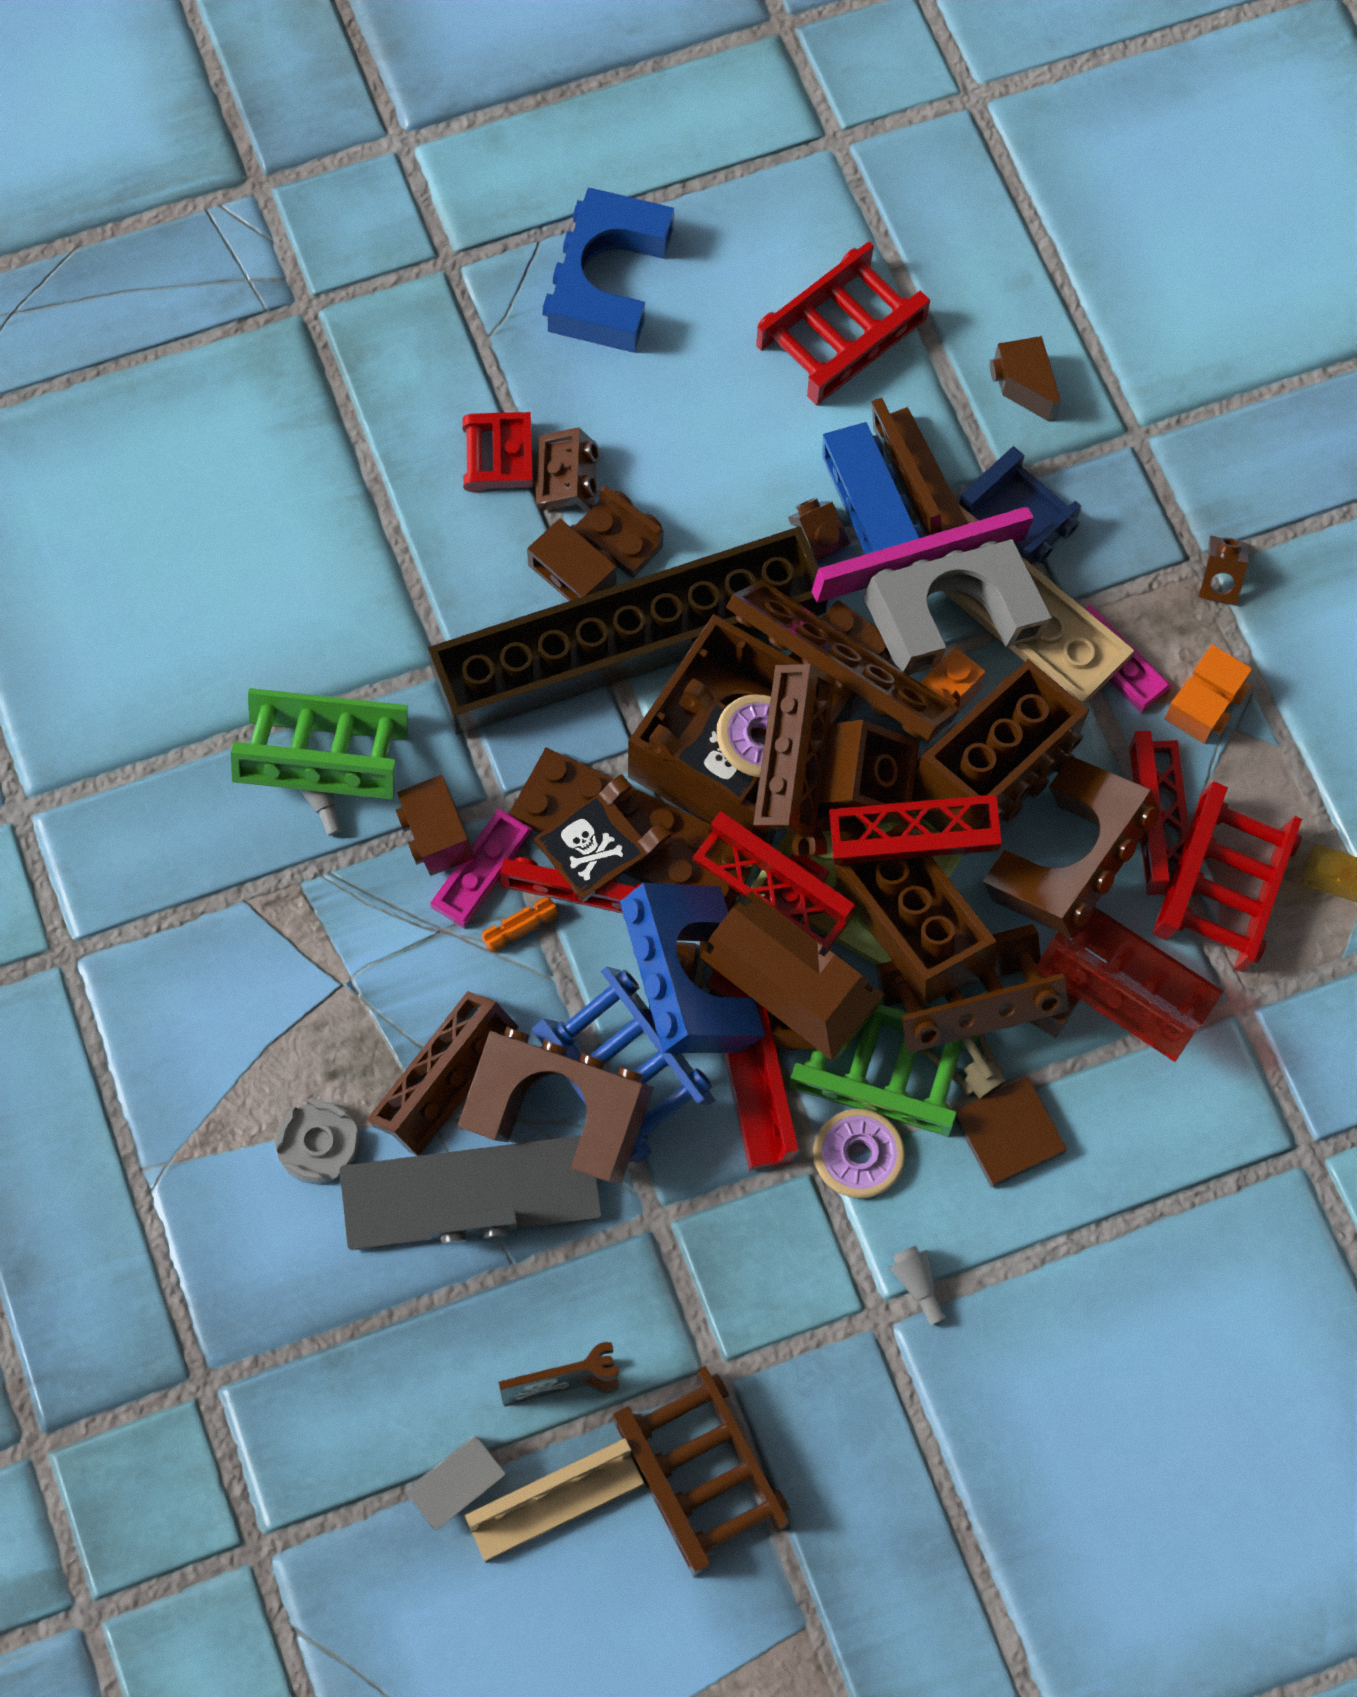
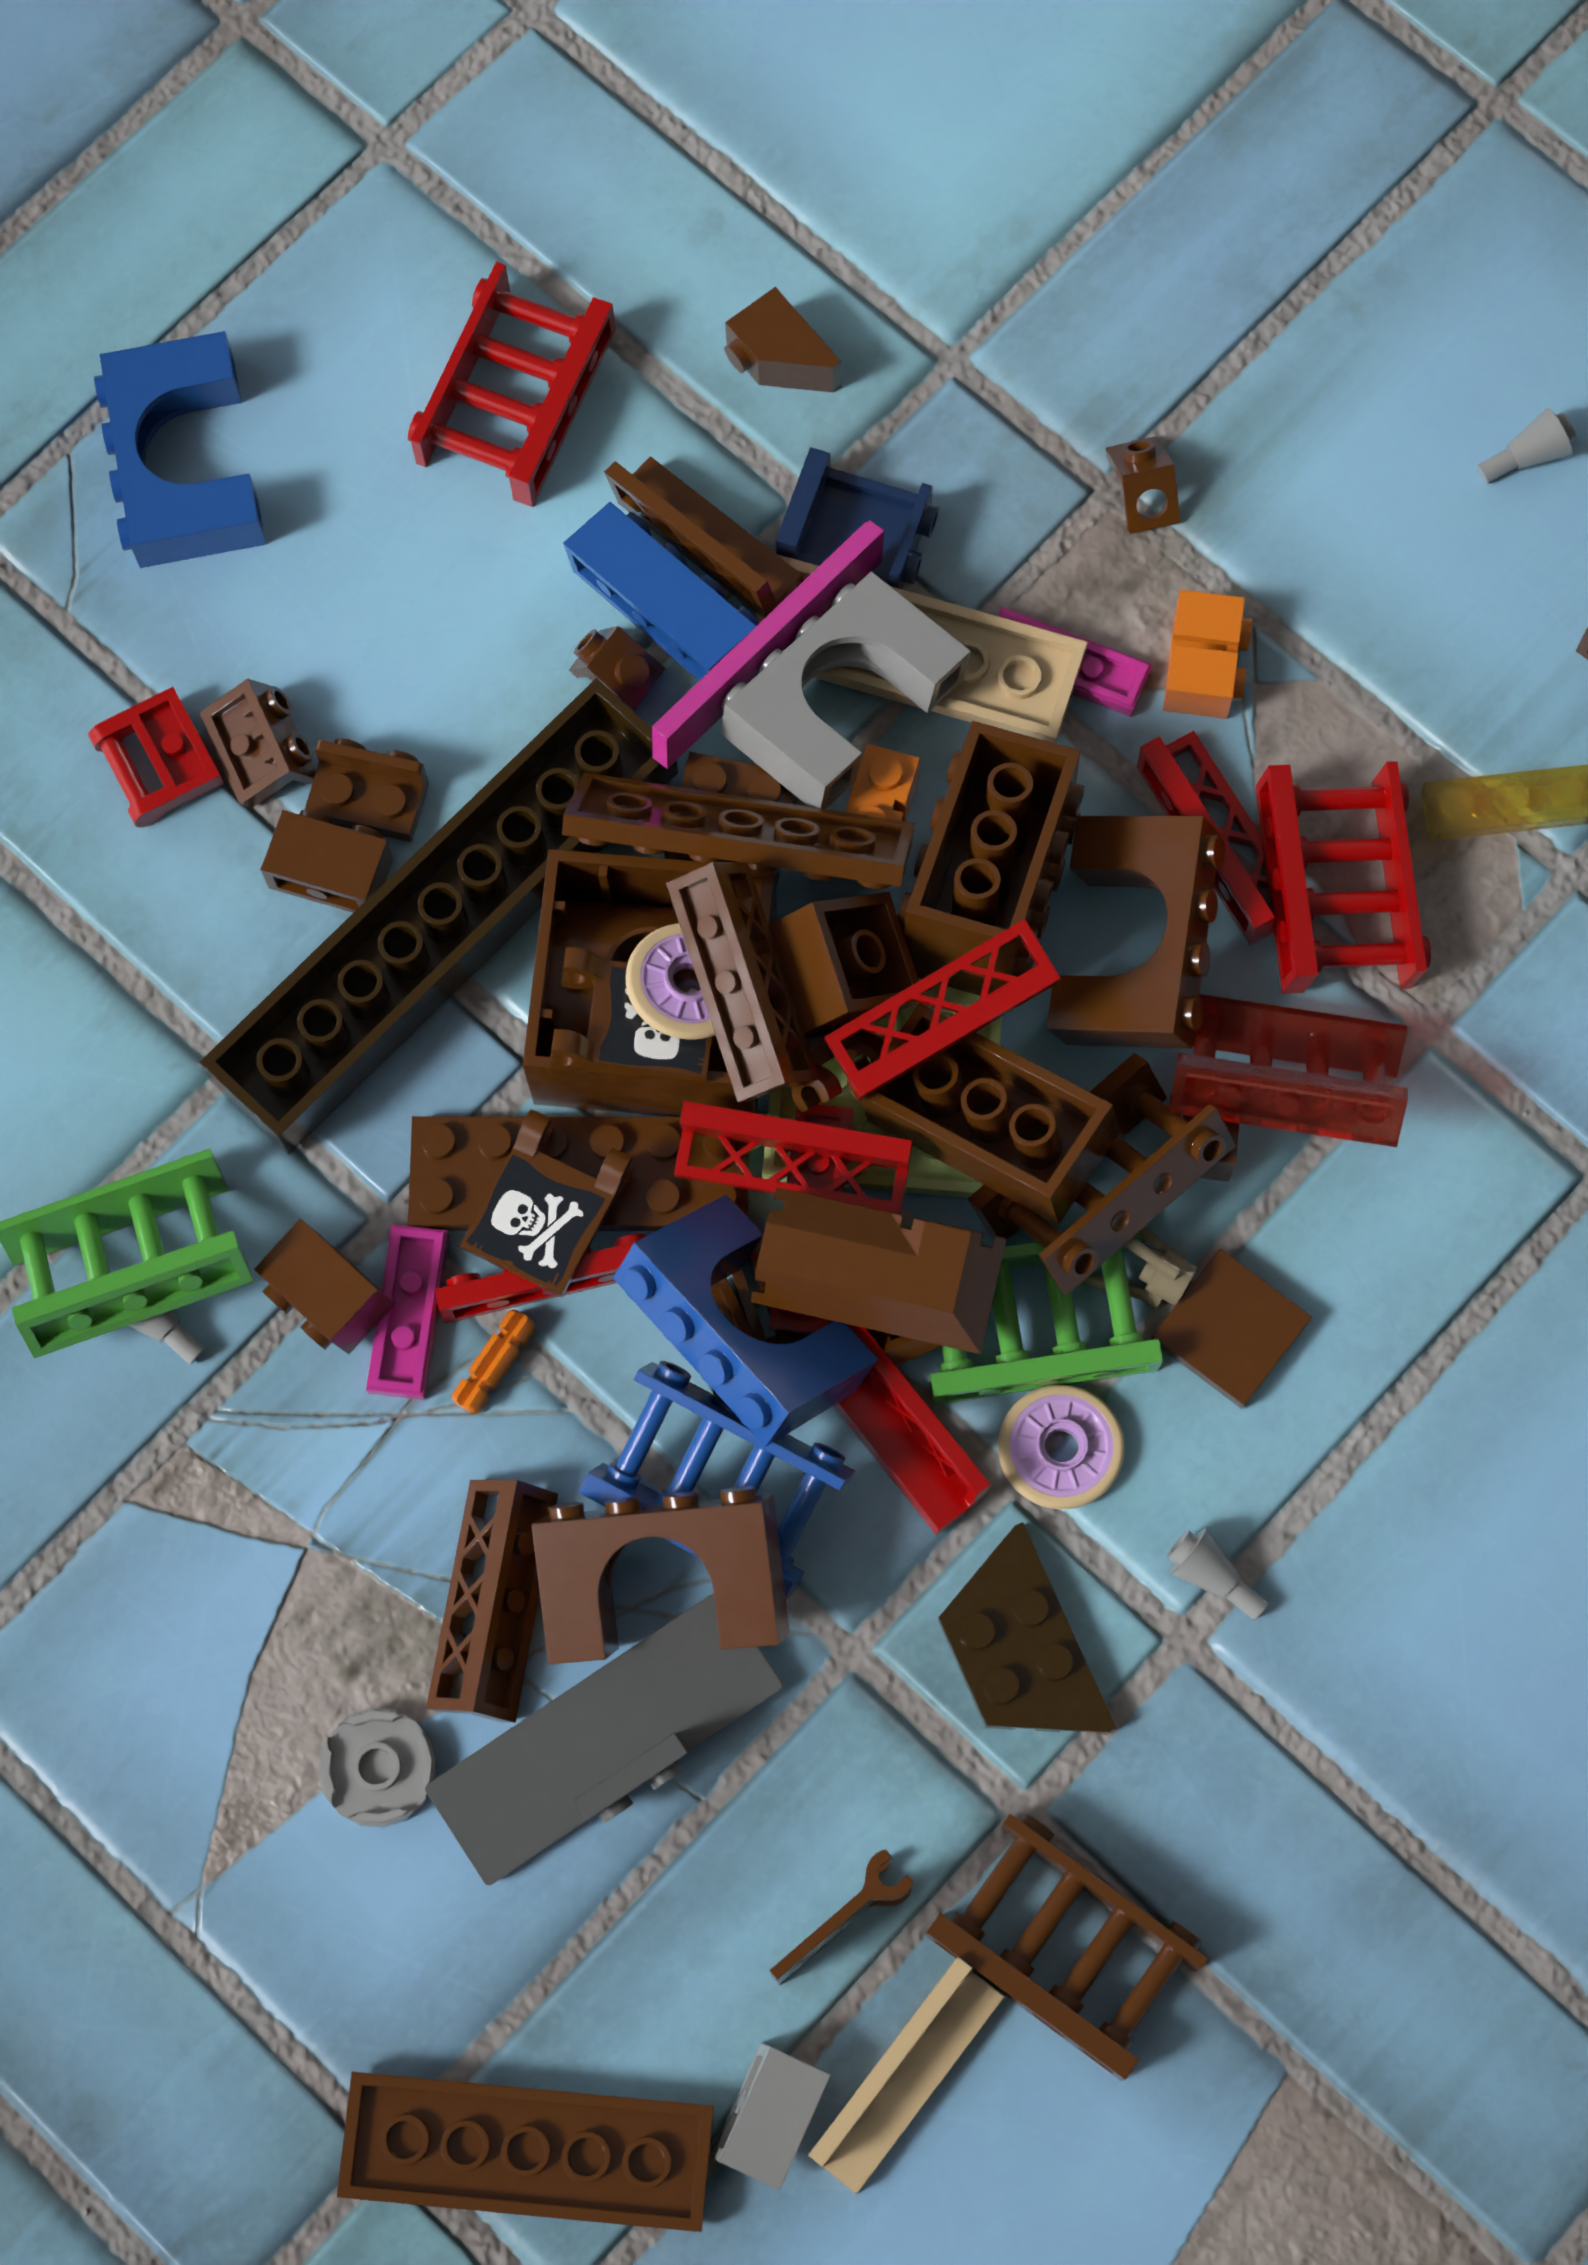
camera: 20 degrees left, 5 degrees up
none -> reddish brown plate [337,2072,714,2232]
none -> dark brown wing [938,1522,1116,1735]

